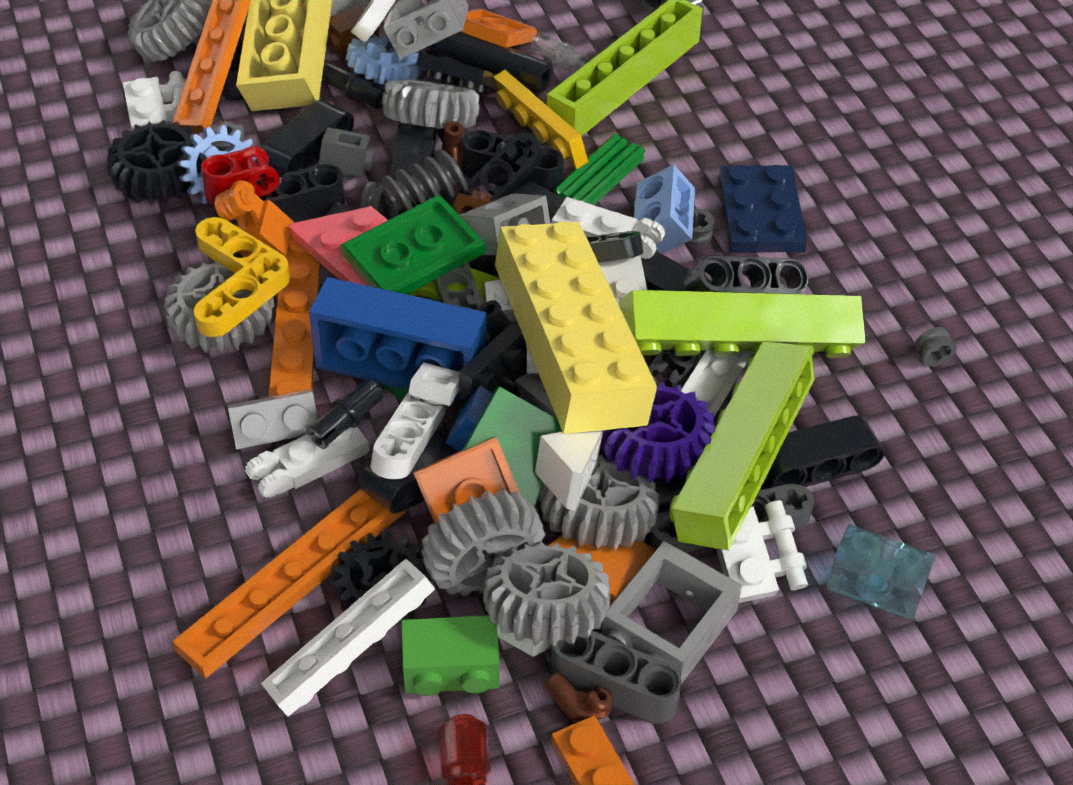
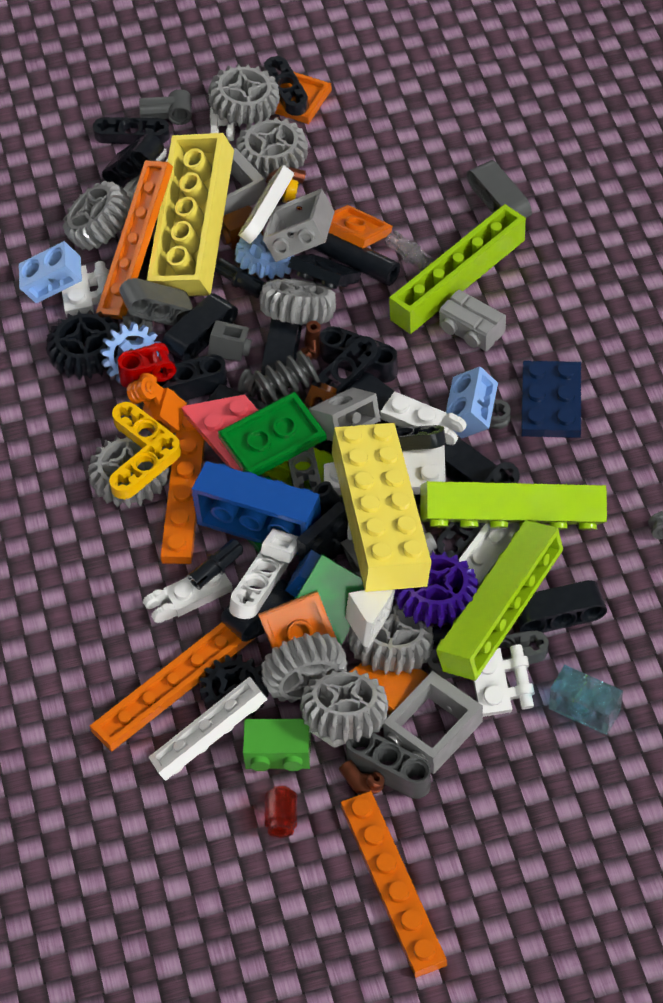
camera: 10 degrees right, 5 degrees up
light grey plate [227,389,318,450] -> none
yellow plate [494,70,588,169] -> none
green axle [553,134,628,199] -> none
green axle [570,143,645,205] -> none
black beam [684,255,809,294] -> none
none -> light blue brick [19,241,82,303]
none -> dark grey beam [119,278,194,326]
none -> light grey brick [439,289,506,352]

